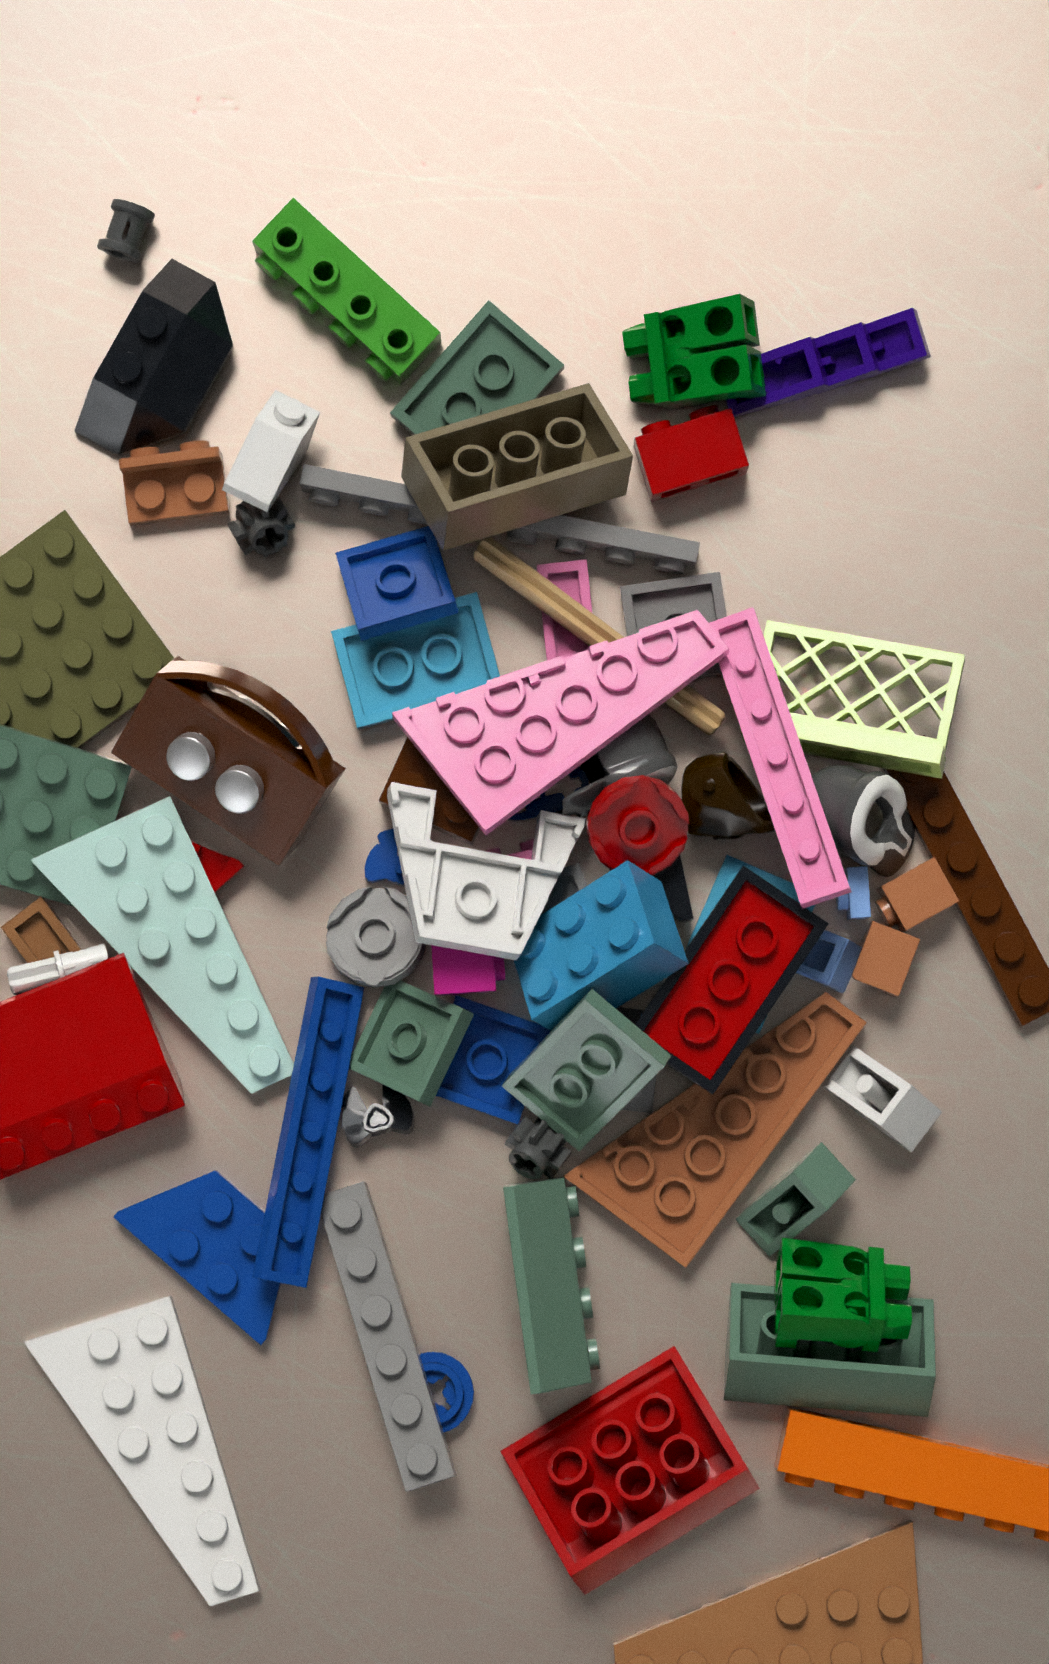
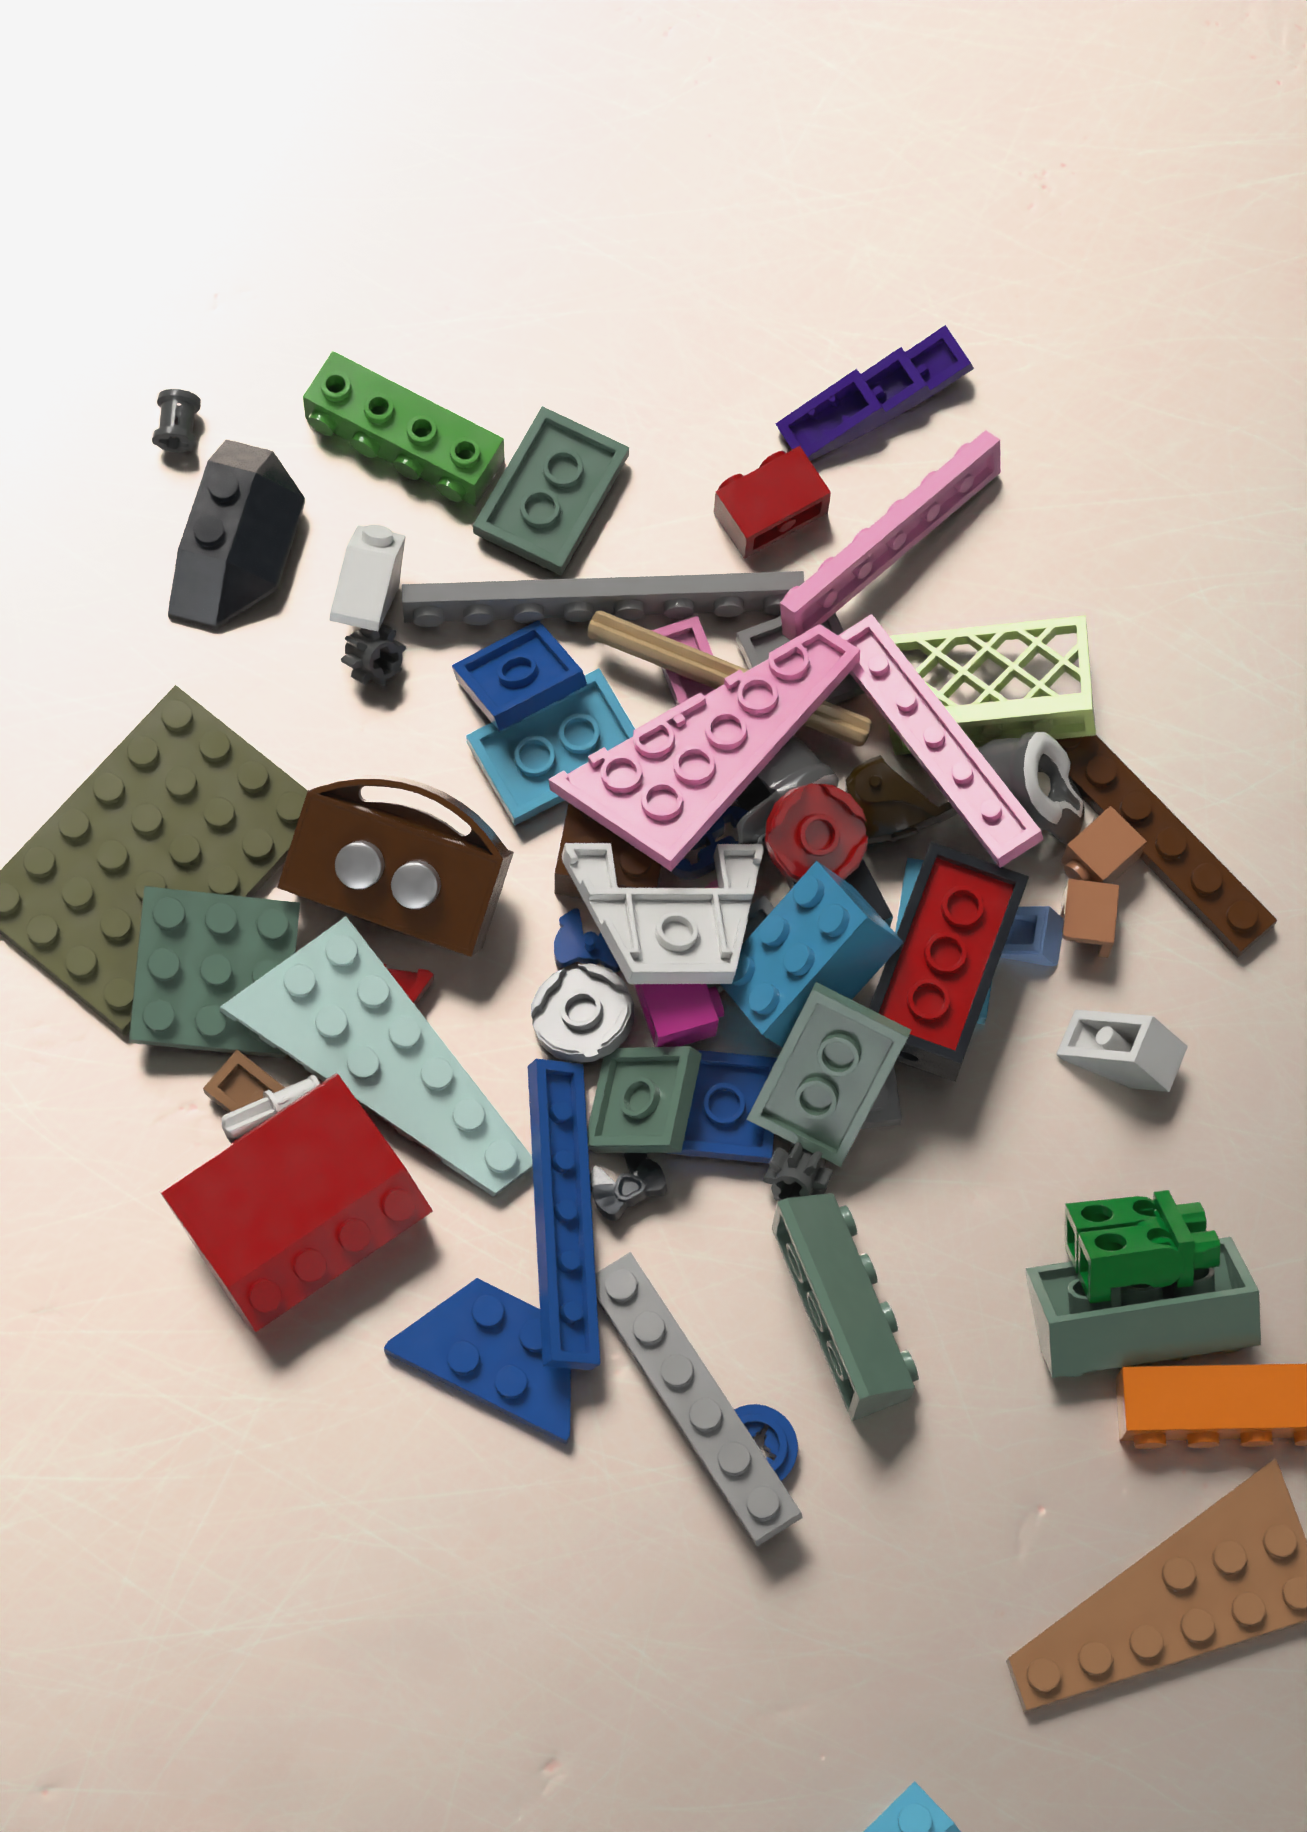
camera: 20 degrees left, 15 degrees down
white wing [24,1295,261,1606] -> none
nougat bracket [119,440,230,526] -> none
dark tan brick [401,383,633,551] -> none
red slope [500,1346,760,1595] -> none
nougat wing [563,992,867,1268] -> none
green hips [622,294,766,410] -> none
sand green slope [735,1142,856,1257] -> none
light blue plate [836,866,871,920] -> none
none -> bright pink plate [780,430,1001,640]

